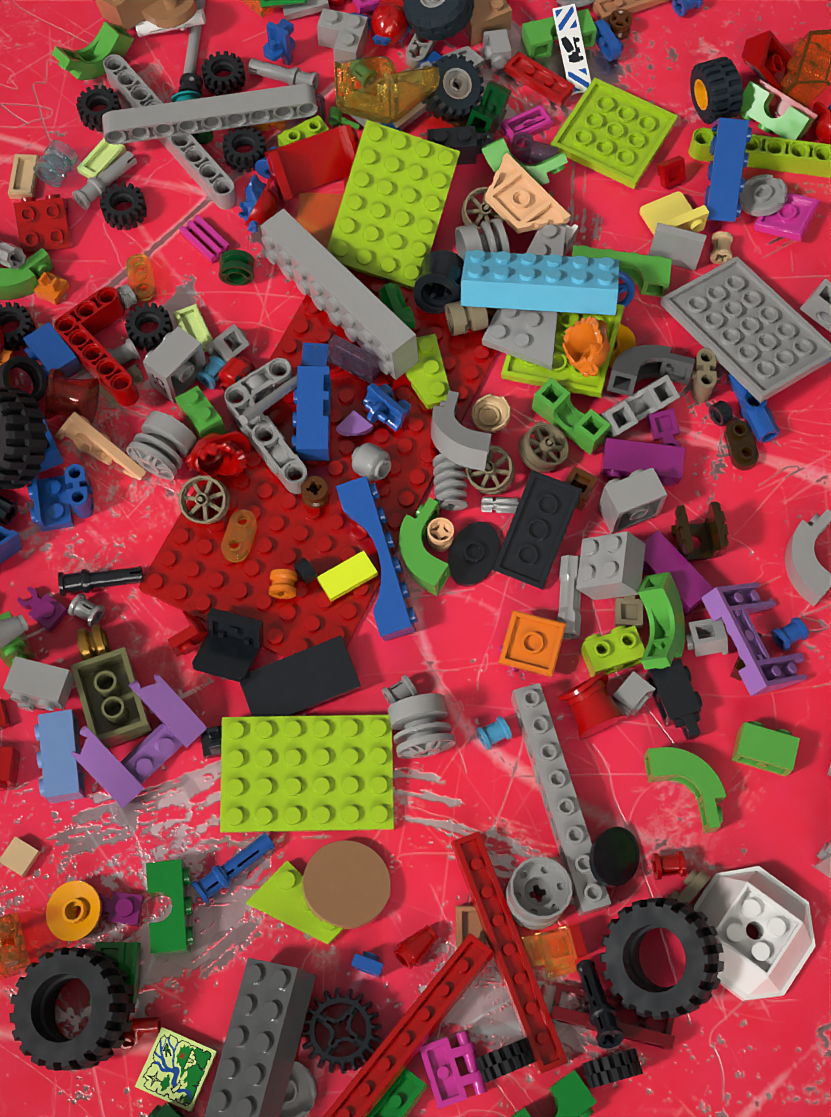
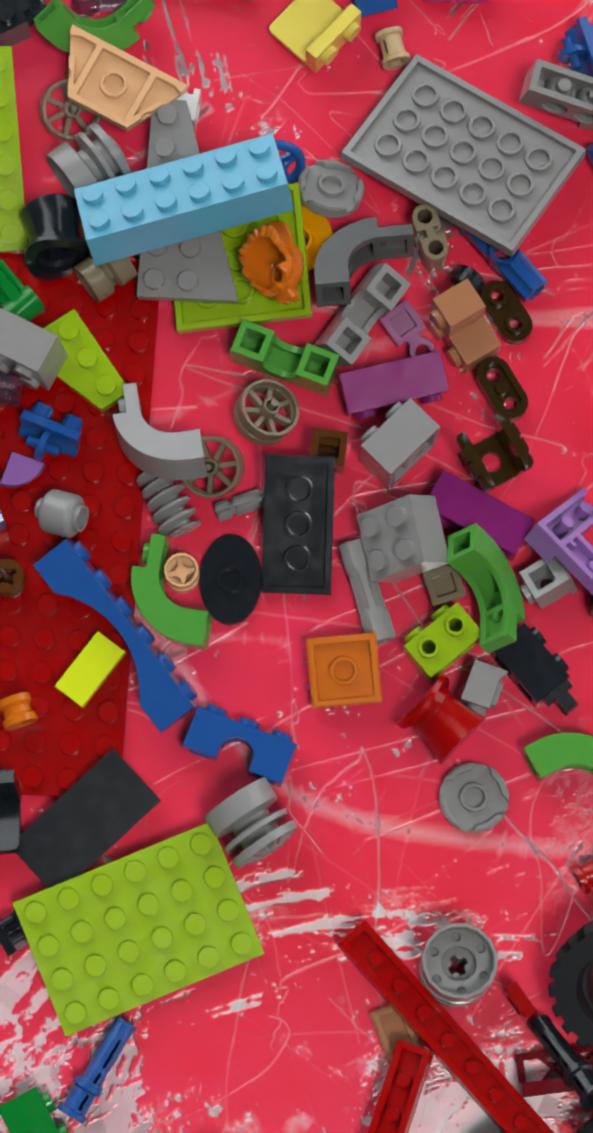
camera: 20 degrees left, 10 degrees up
lime wing [245,861,344,945] -> none
black axle [293,557,318,584] -> none
medium nougat tile [302,841,391,929] -> none
blue plate [351,951,384,978] -> none
light grey bush [381,675,418,705] -> none
red cone [394,925,438,970] -> none
tan hair [471,394,511,433] -> none
dark azure bush [475,715,512,751] -> none
light grey brick [511,683,611,917] -> none
brick [522,926,577,979] -> none
bright green arch [571,245,672,297] -> none
black piece [589,827,640,888] -> none
light grey tile [648,223,706,271] -> none
none -> blue arch [182,704,297,788]
none -> light grey tile [297,159,364,218]
none -> nougat brick [428,278,502,374]
none -> light grey tile [439,763,509,834]
none -> dark brown plate [476,356,528,422]

